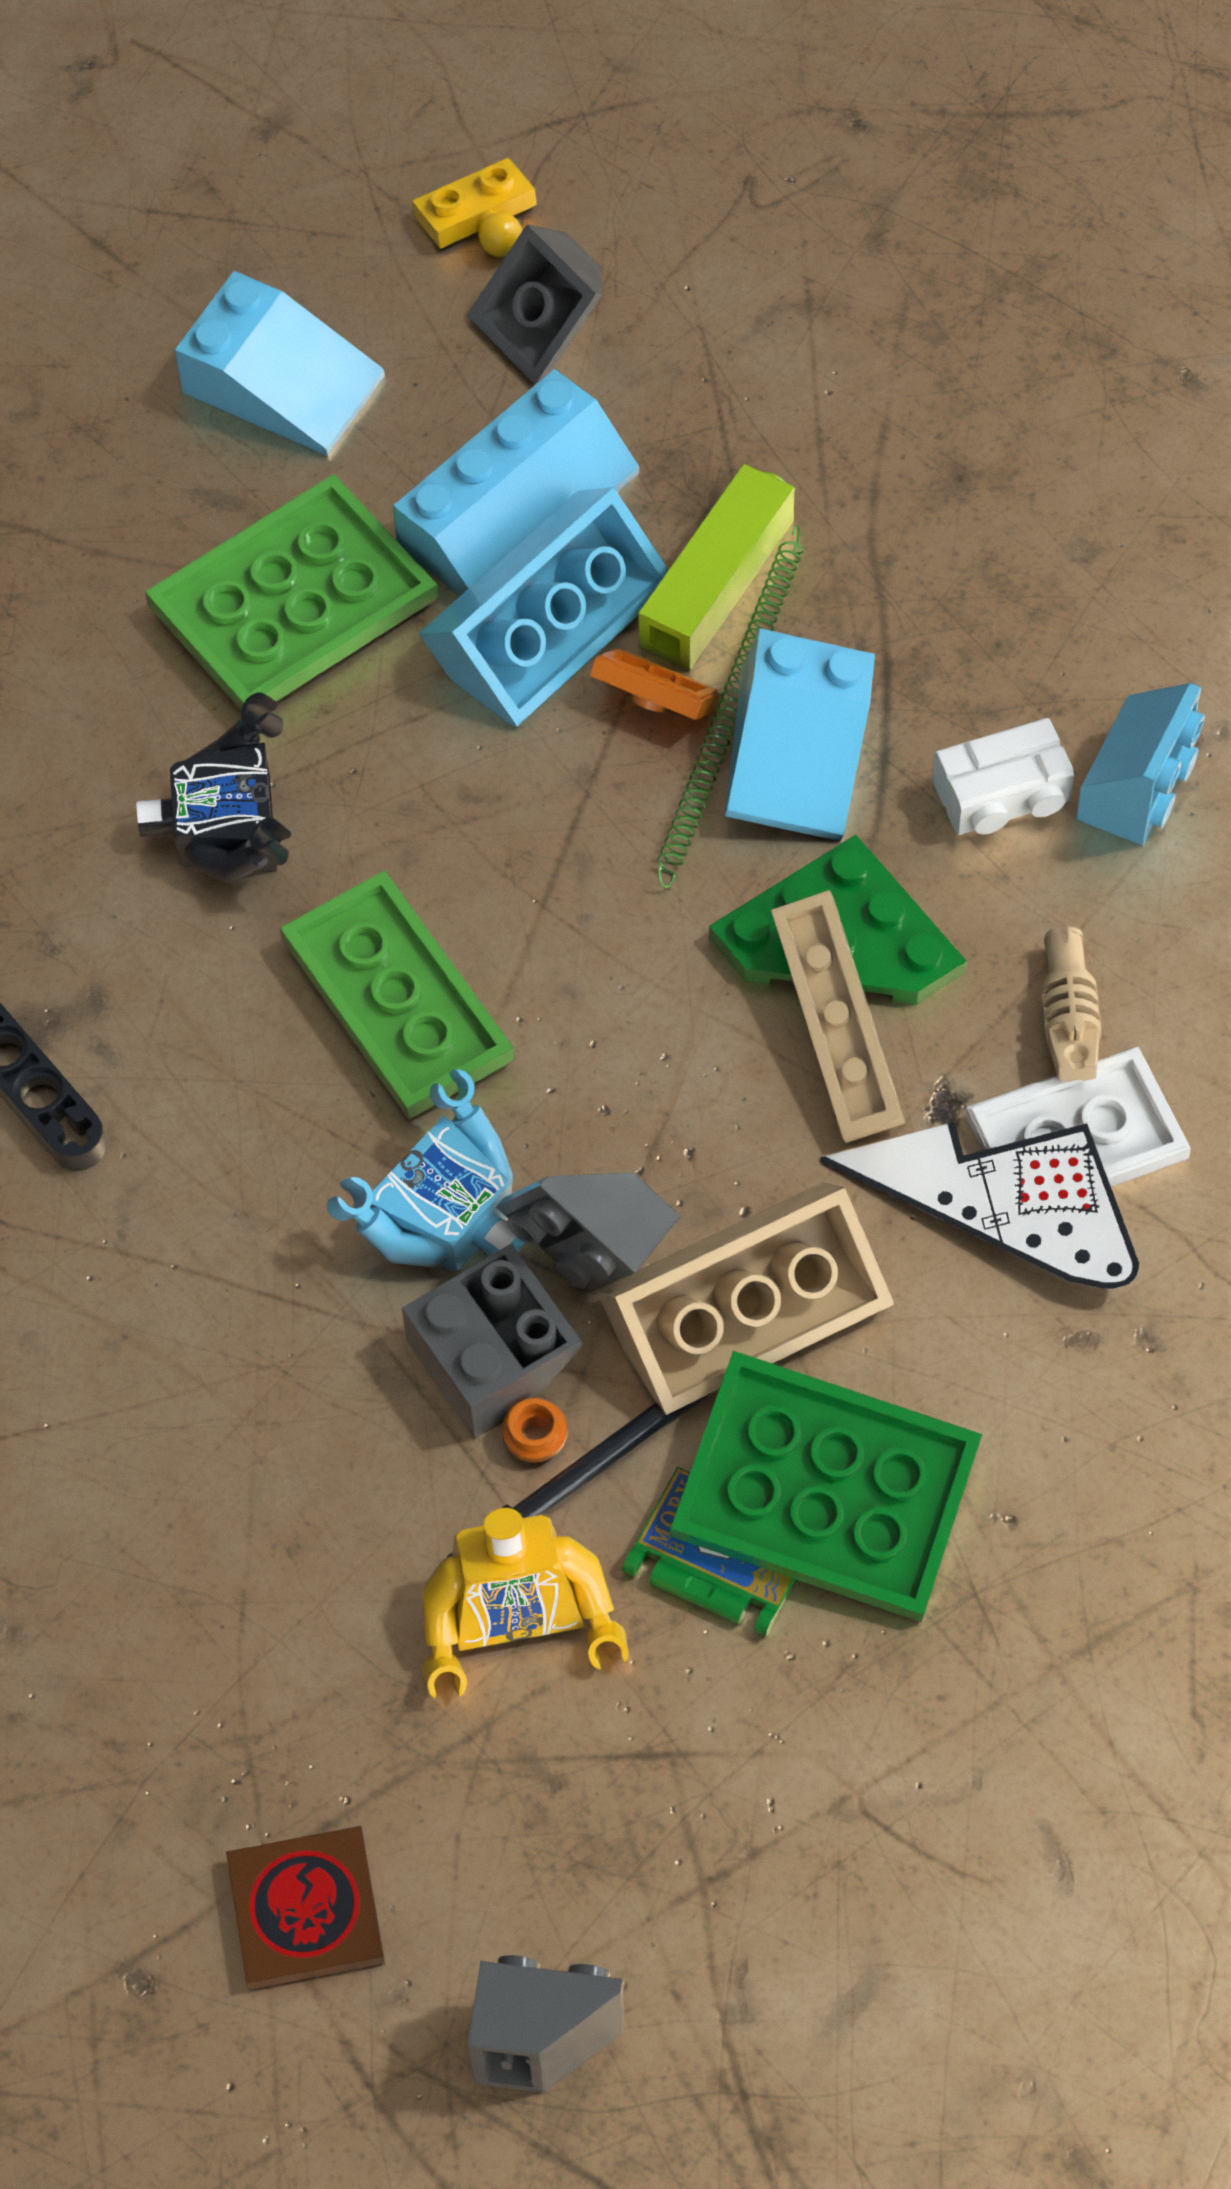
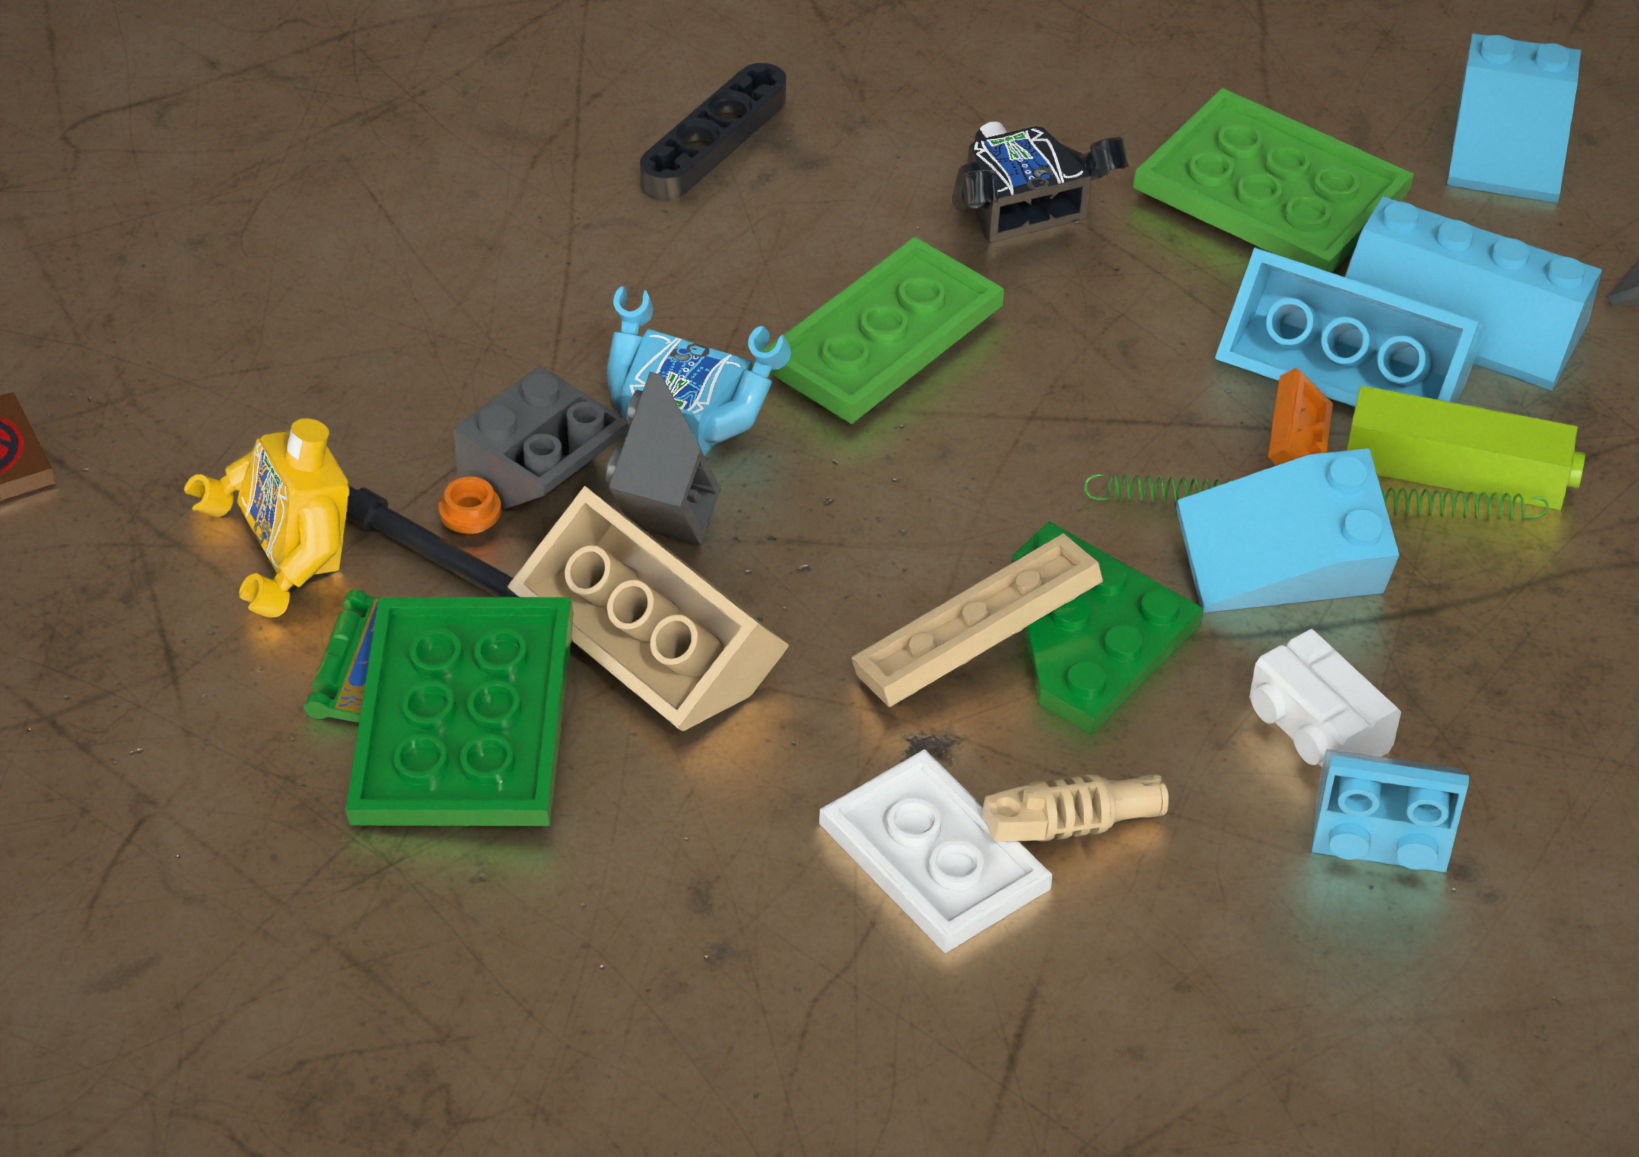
camera: 70 degrees right, 15 degrees down
white sticker [820,1122,1140,1289] -> none

